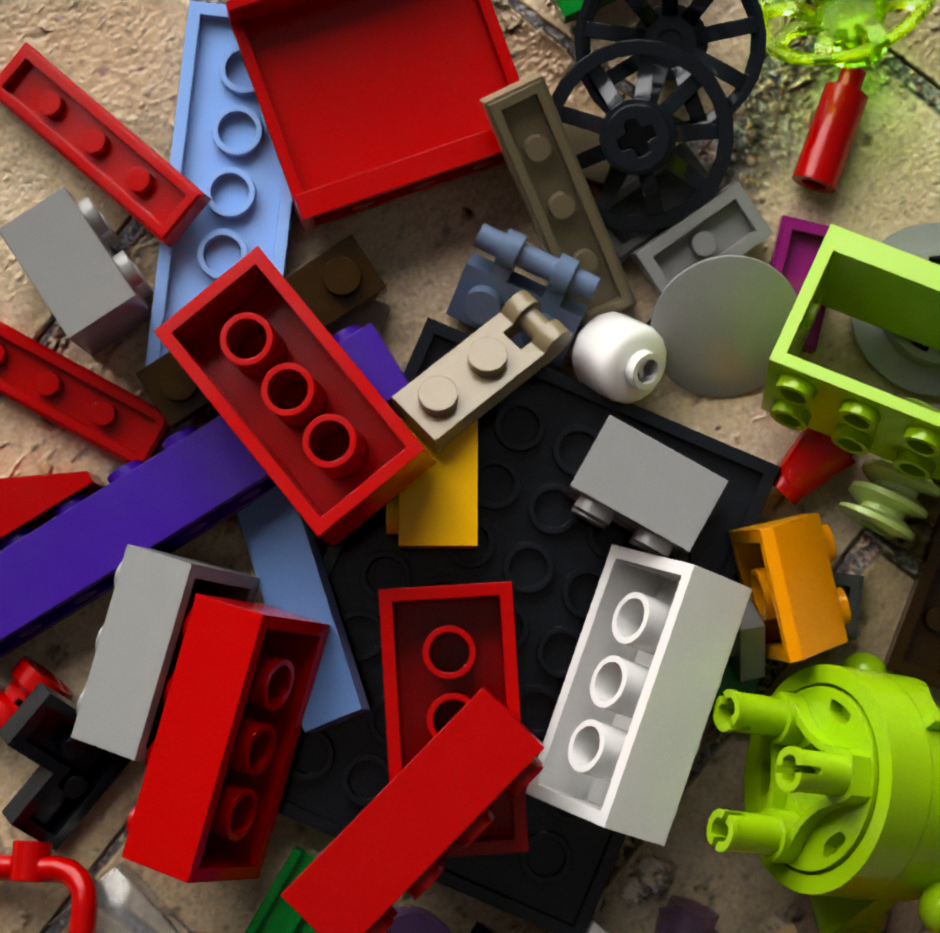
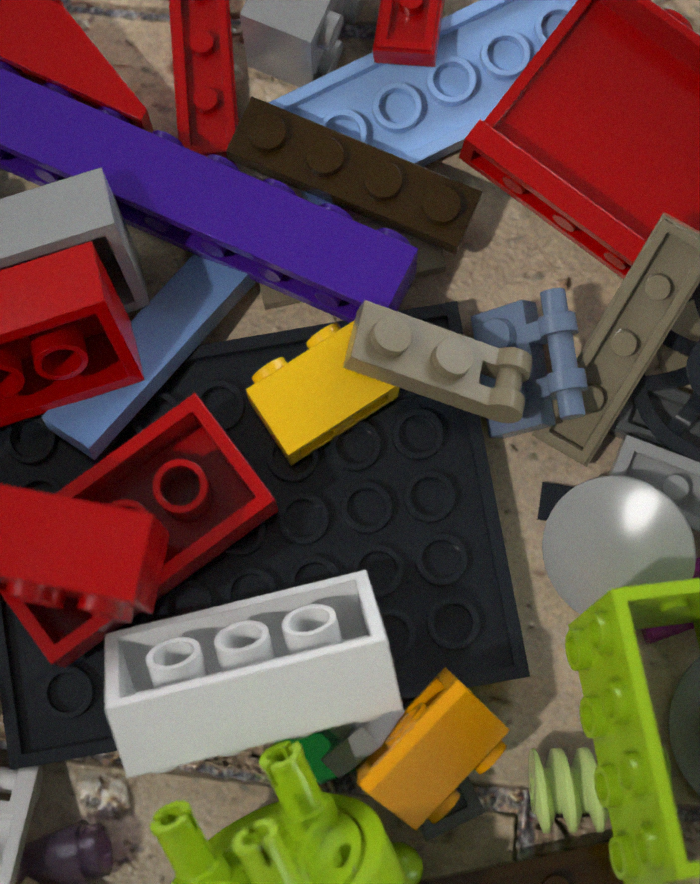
camera: 55 degrees right, 5 degrees down
red brick [153,246,437,547] -> none
light grey brick [565,415,728,558] -> none
white head [572,312,667,404] -> none
red cone [773,428,855,505] -> none

